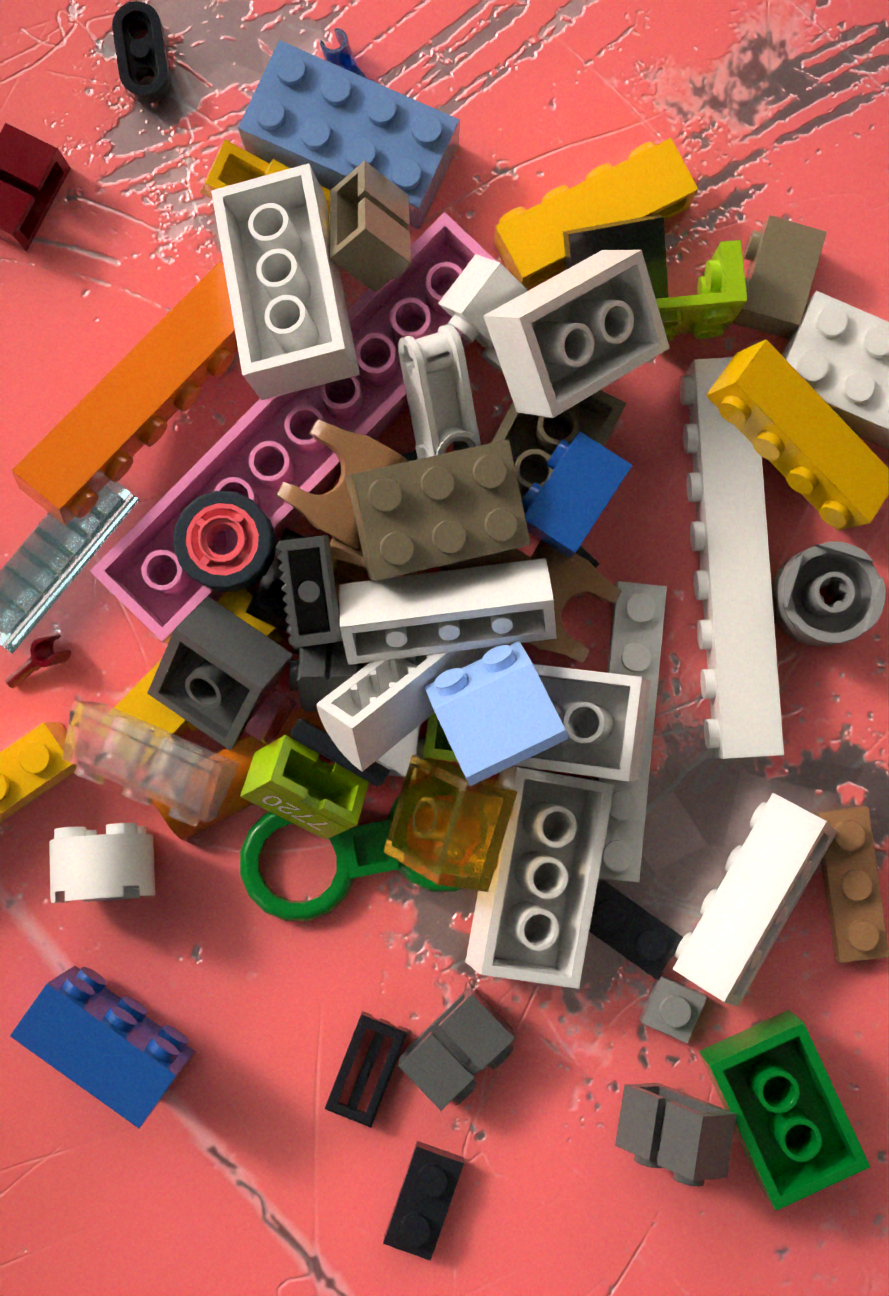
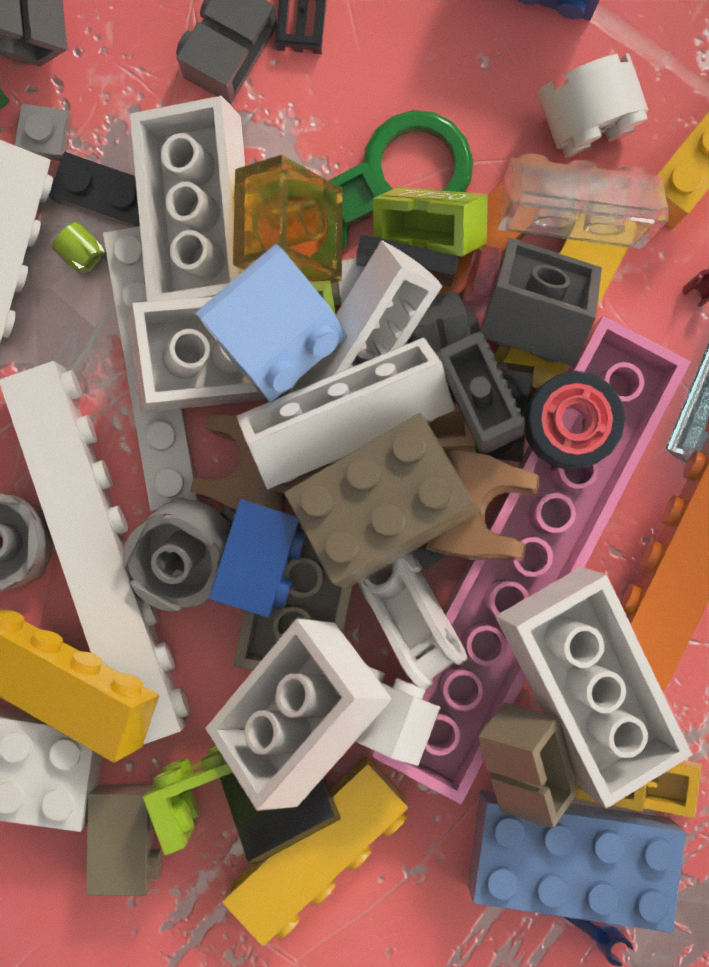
camera: 160 degrees right, 0 degrees up
none -> lime hose [52,222,106,274]
none -> light grey brick [122,497,232,611]

